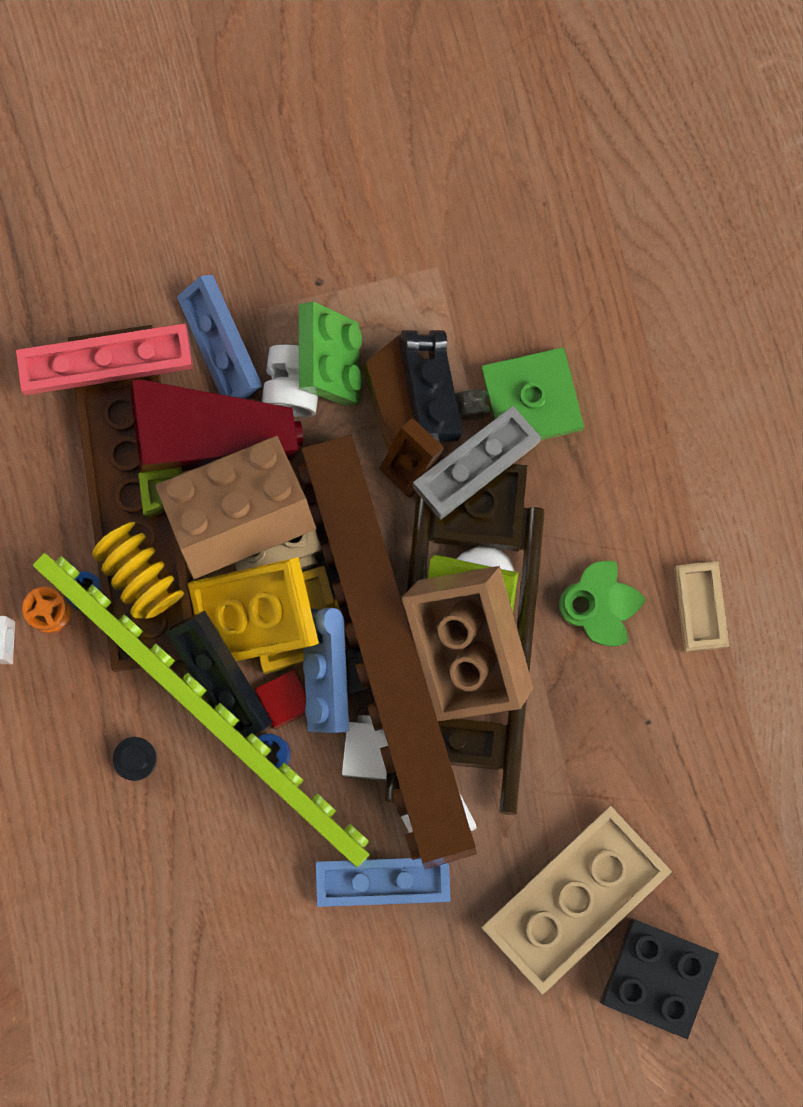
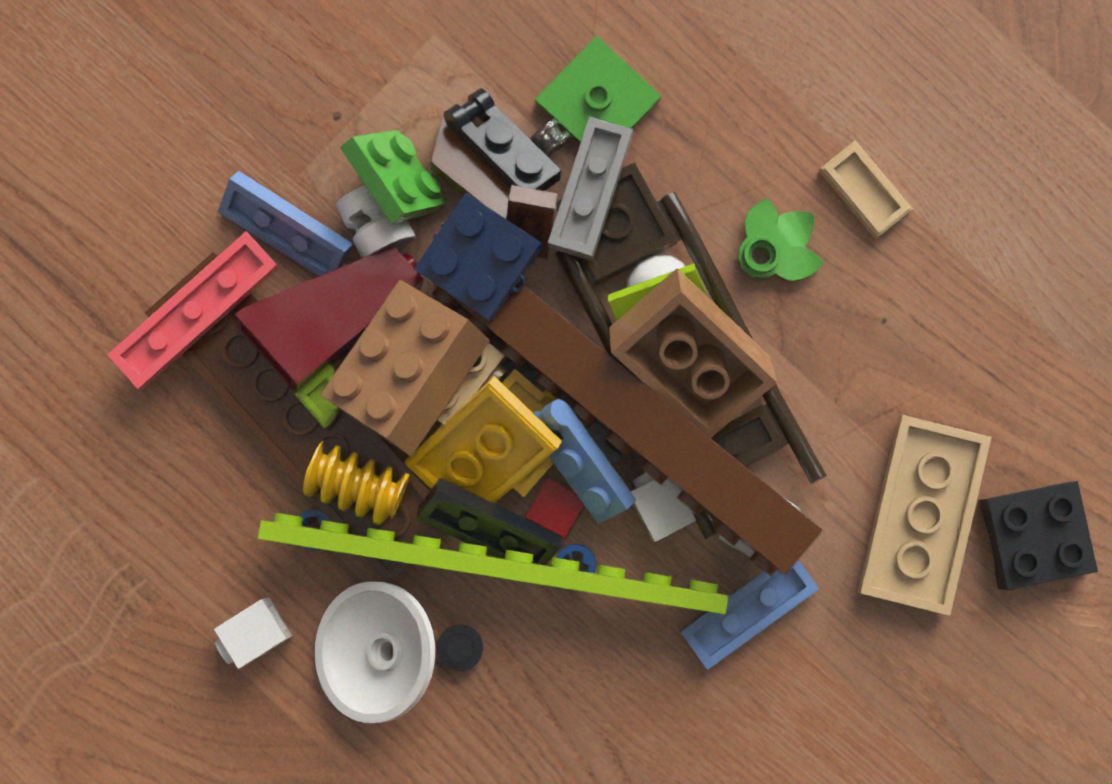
camera: 40 degrees left, 5 degrees up
orange wheel [22,587,72,634] -> none
none -> white dish [315,581,435,723]
none -> dark blue plate [414,192,544,322]

